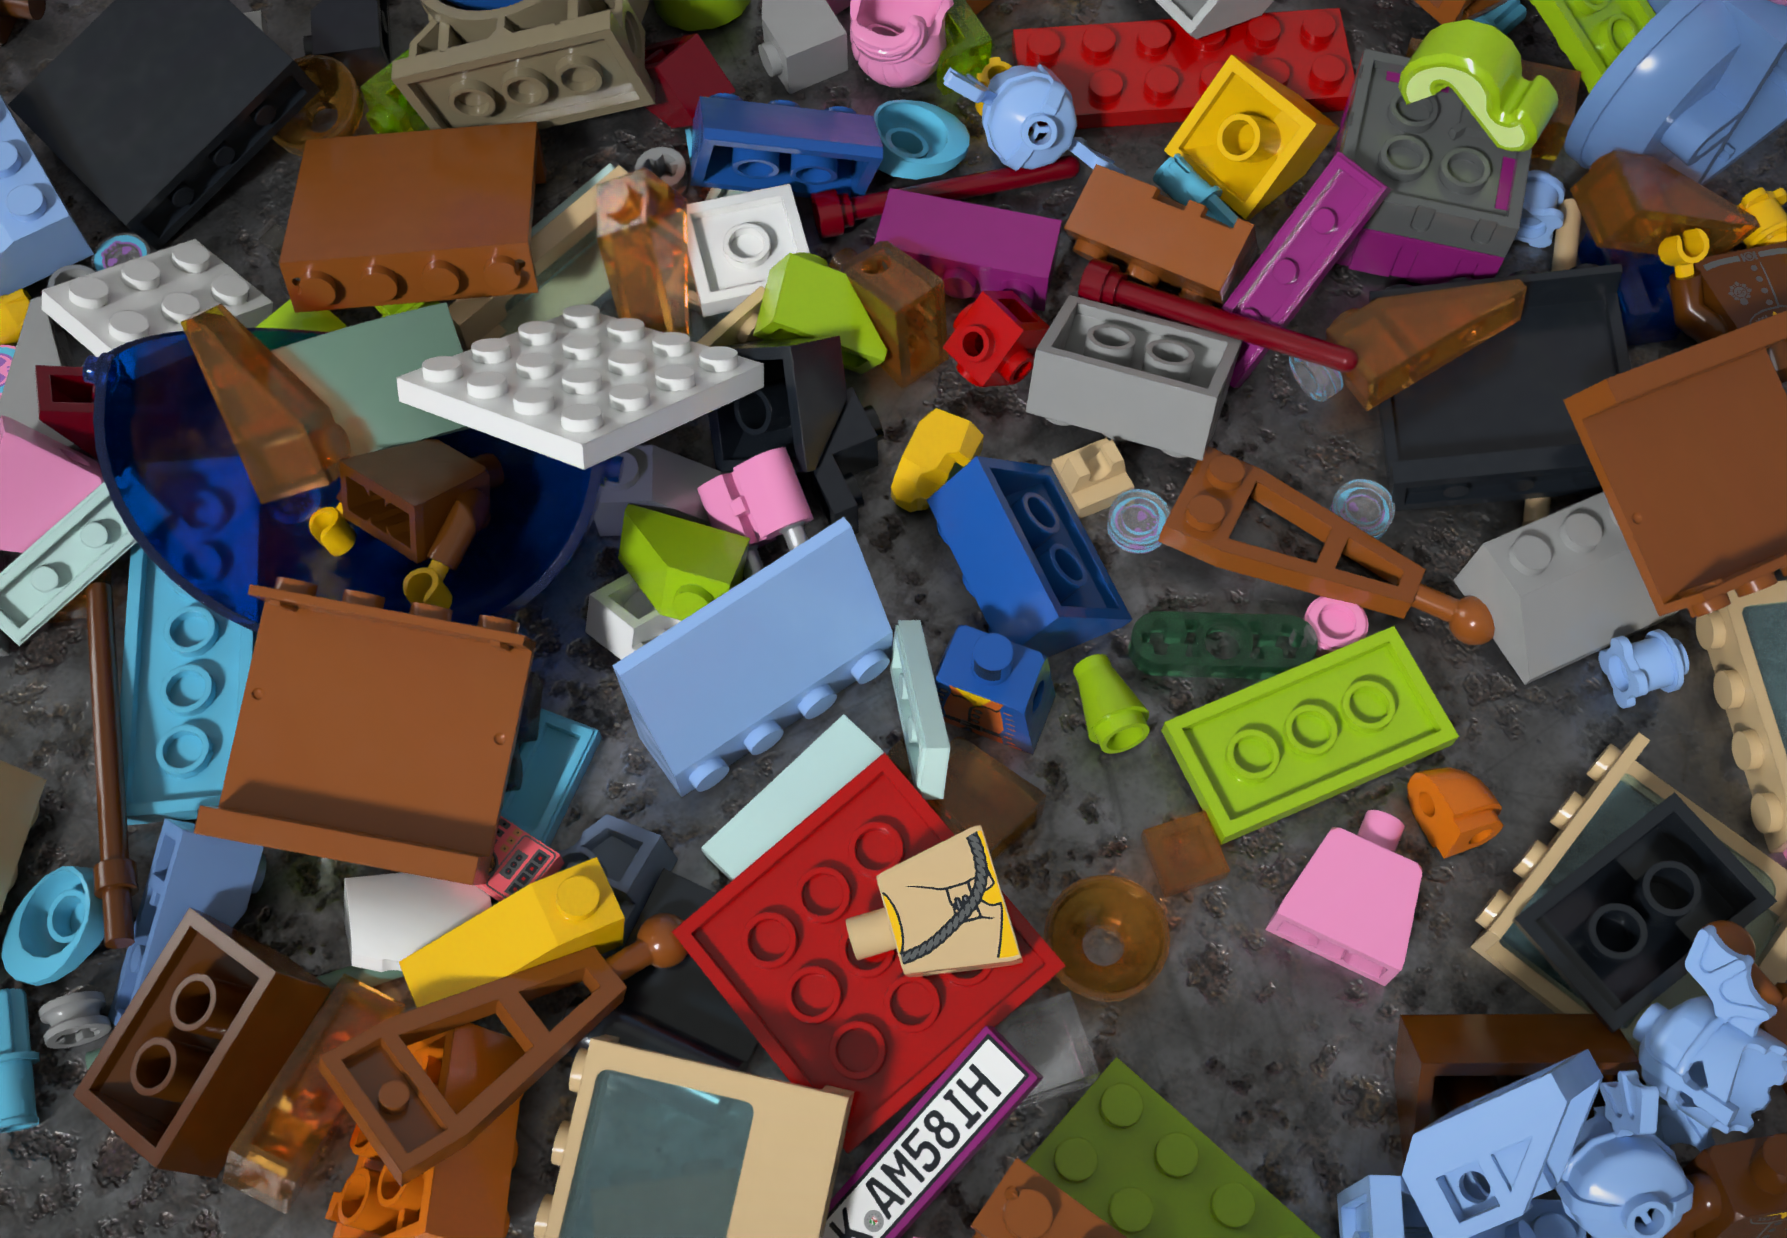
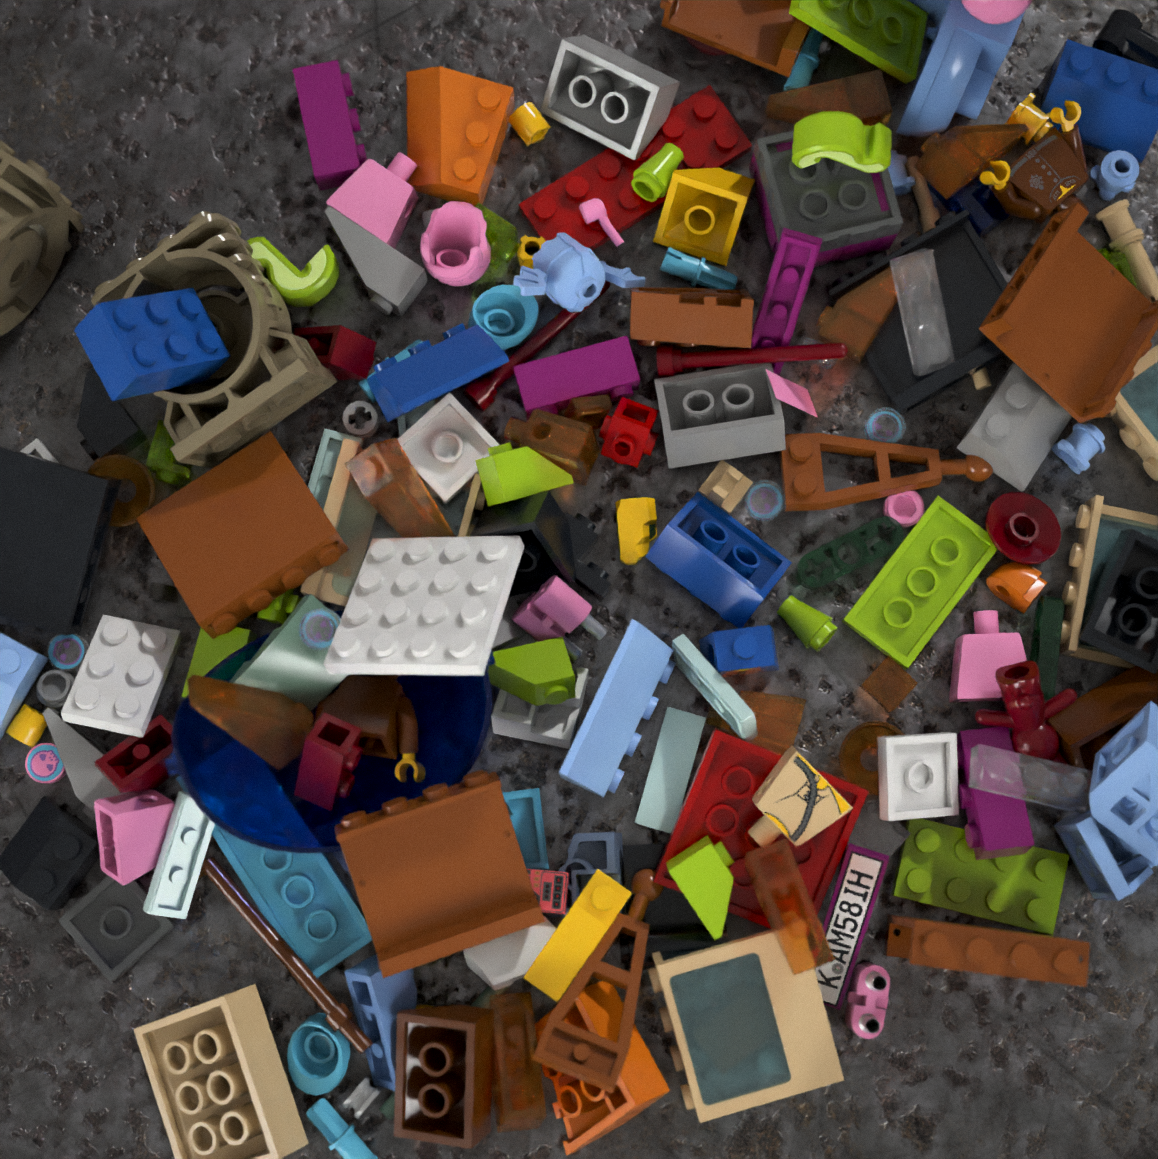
camera: 30 degrees left, 15 degrees up
none -> dark red brick [294,712,363,811]
none -> clear tile [299,609,342,650]
none -> clear orange tile [561,395,612,432]
none -> bright pink hand [579,198,624,247]
none -> lime cone [631,143,684,202]
none -> lime slope [666,836,734,940]
none -> clear orange slope [743,838,835,976]
none -> bright pink sticker [766,369,818,418]
none -> white plate [877,732,959,821]
none -> clear plate [889,248,955,376]
none -> magenta brick [957,727,1035,860]
none -> clear plate [969,744,1091,814]
none -> dark red animal [975,661,1077,800]
none -> dark red dish [985,492,1061,564]
none -> clear green beam [1029,595,1064,702]

